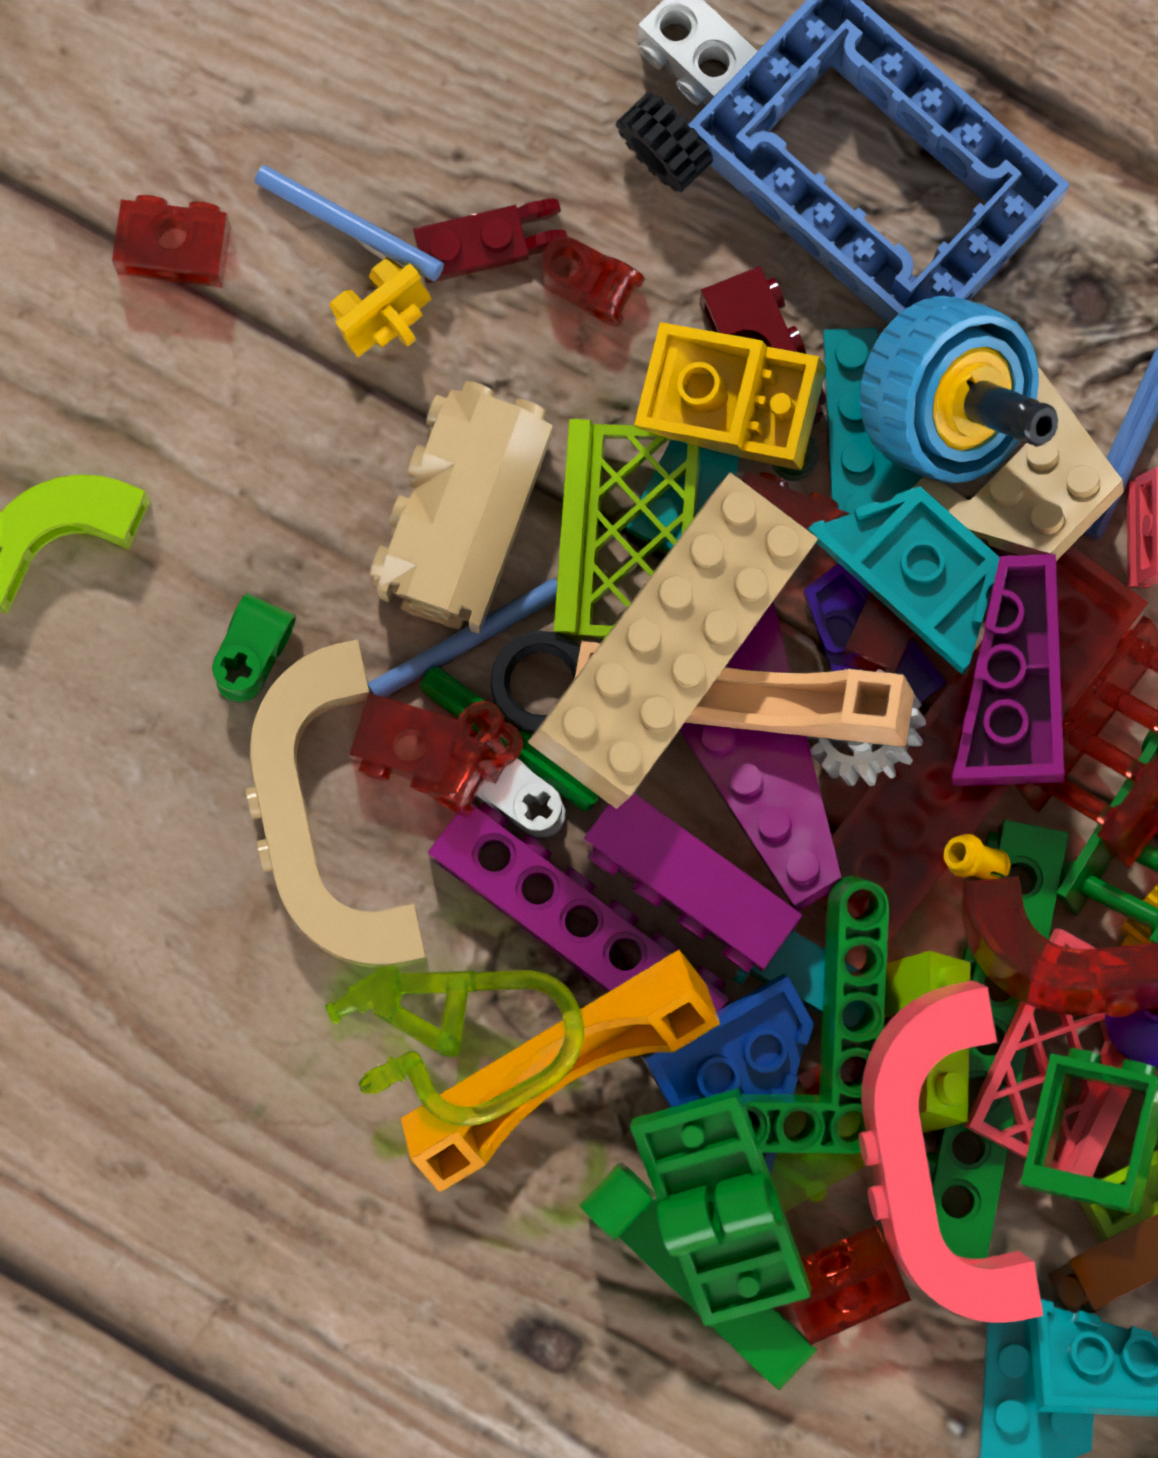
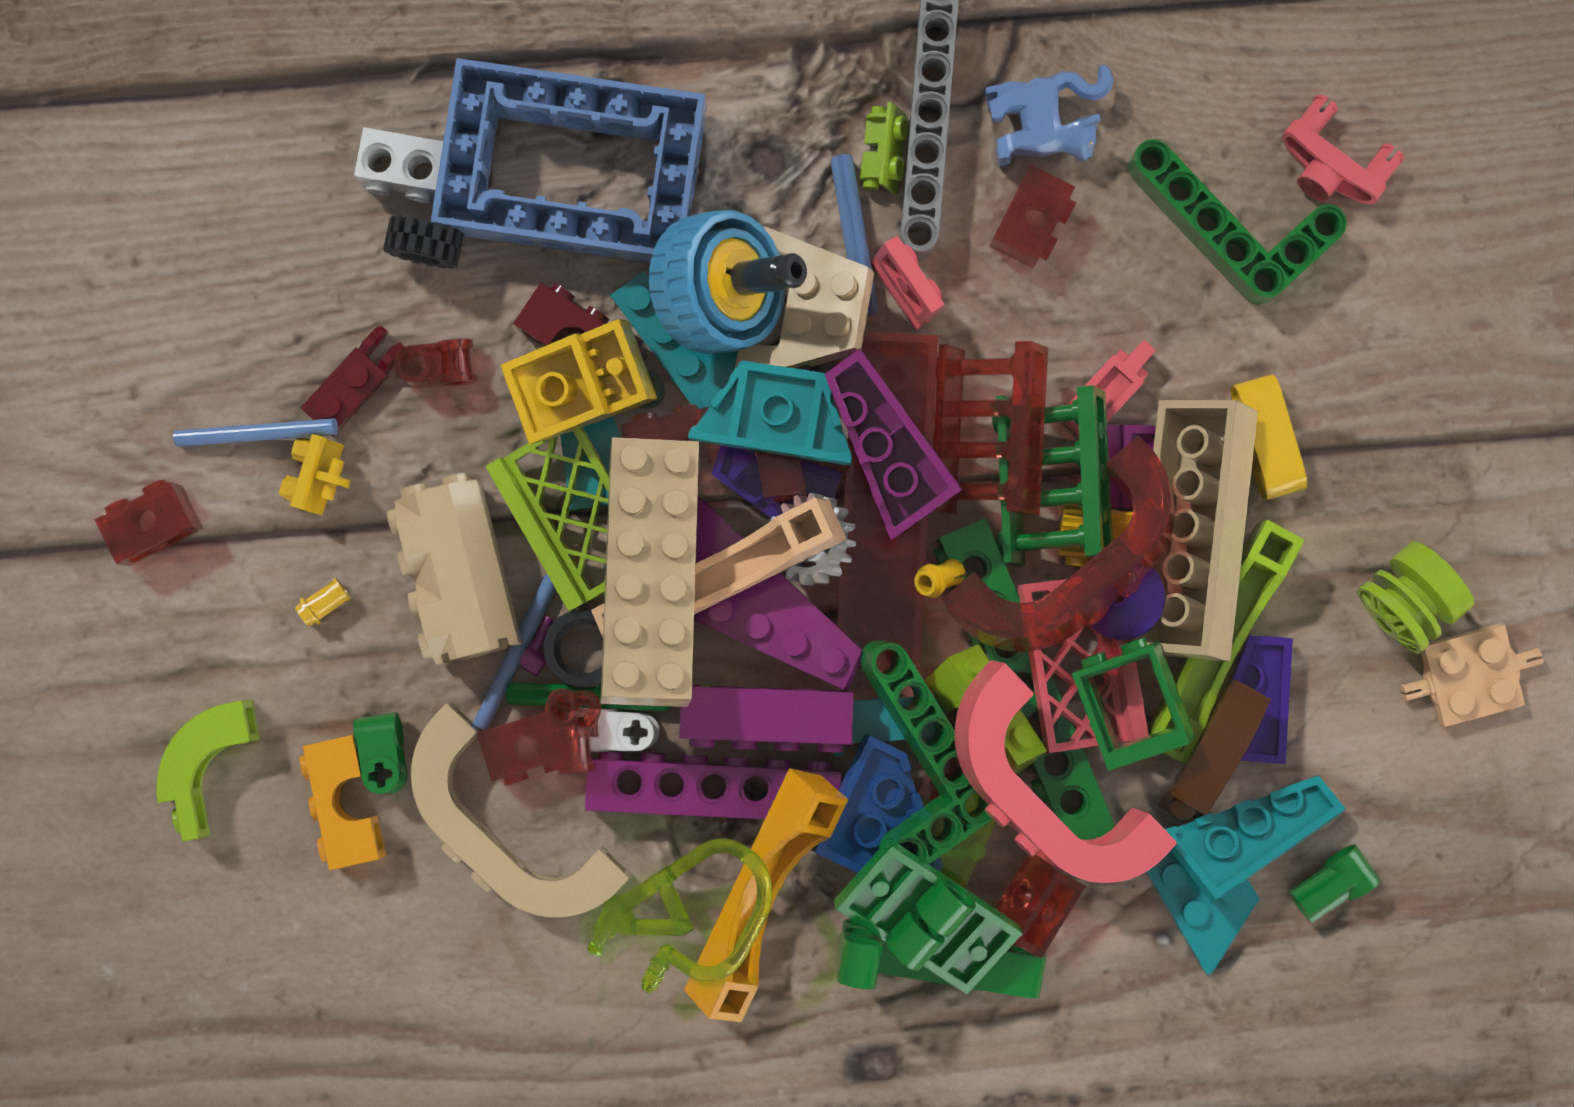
camera: 30 degrees left, 5 degrees up
none -> yellow pin [295,577,351,627]
none -> light orange arch [299,735,387,871]
none -> magenta hand [521,616,554,677]

